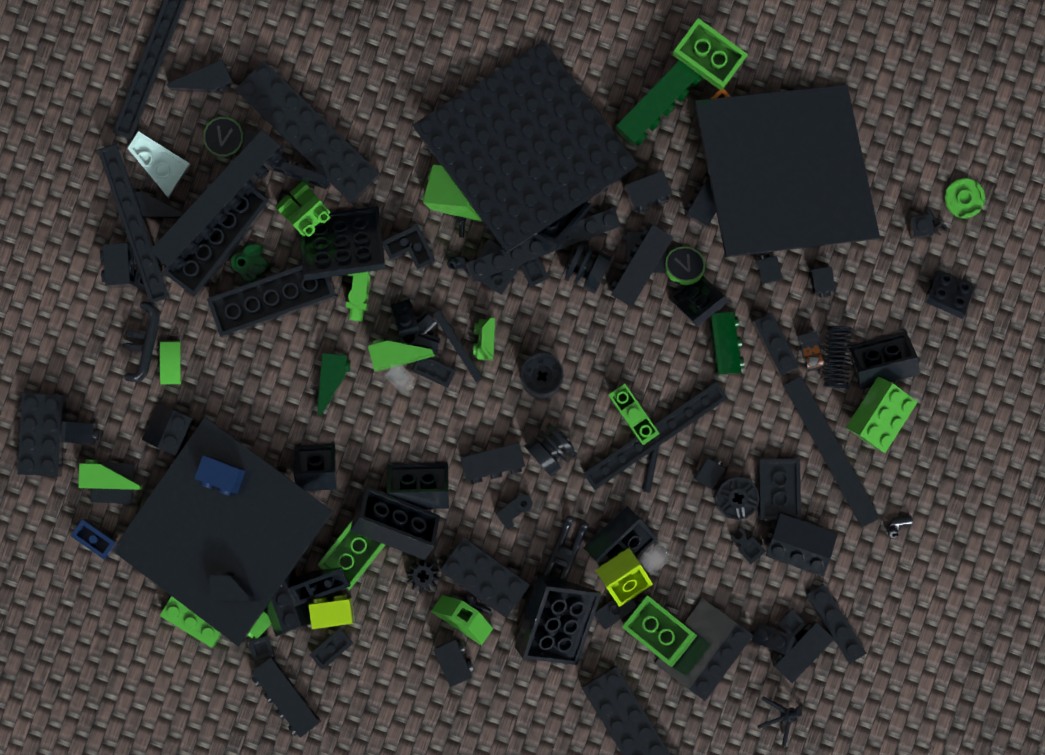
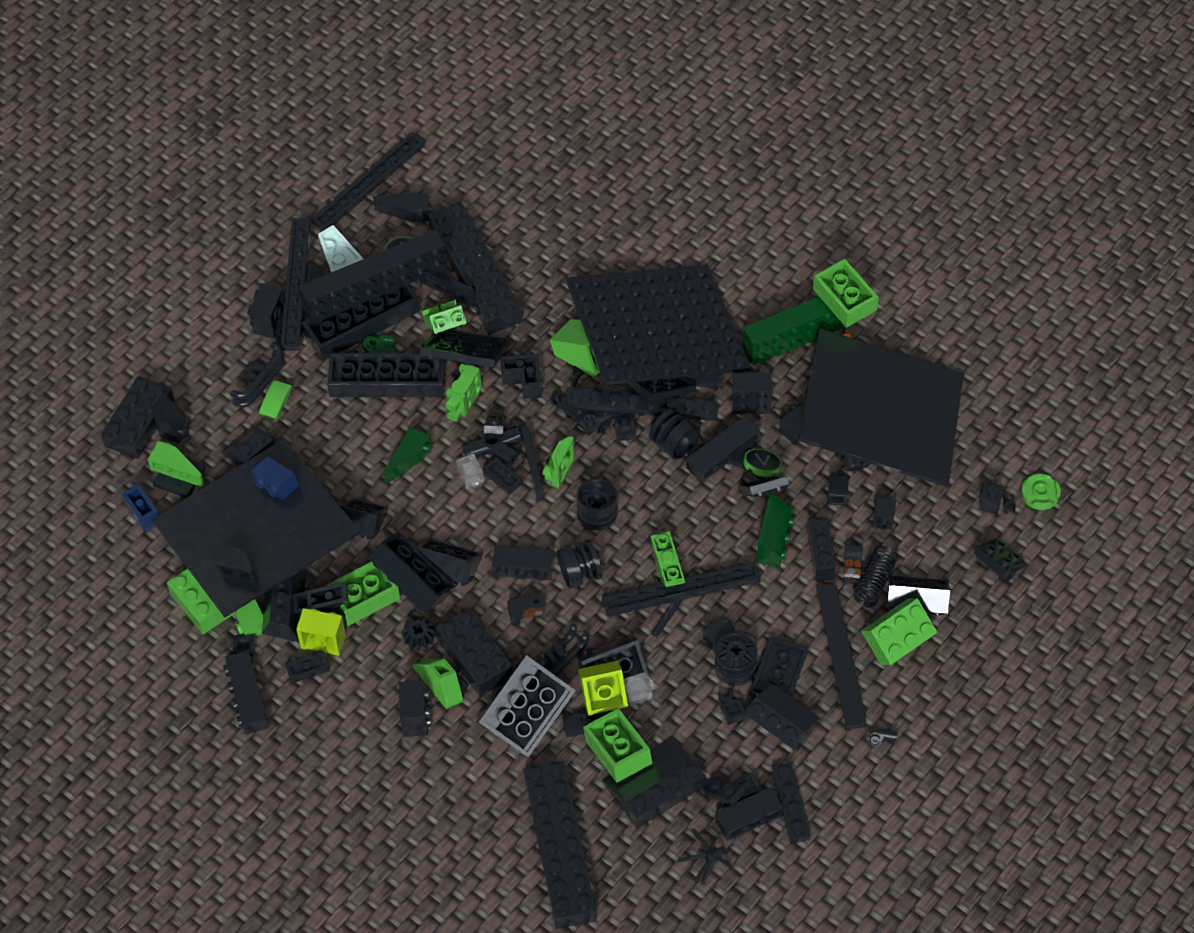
camera: 25 degrees right, 30 degrees down
bright green slope [368,339,435,372] -> none

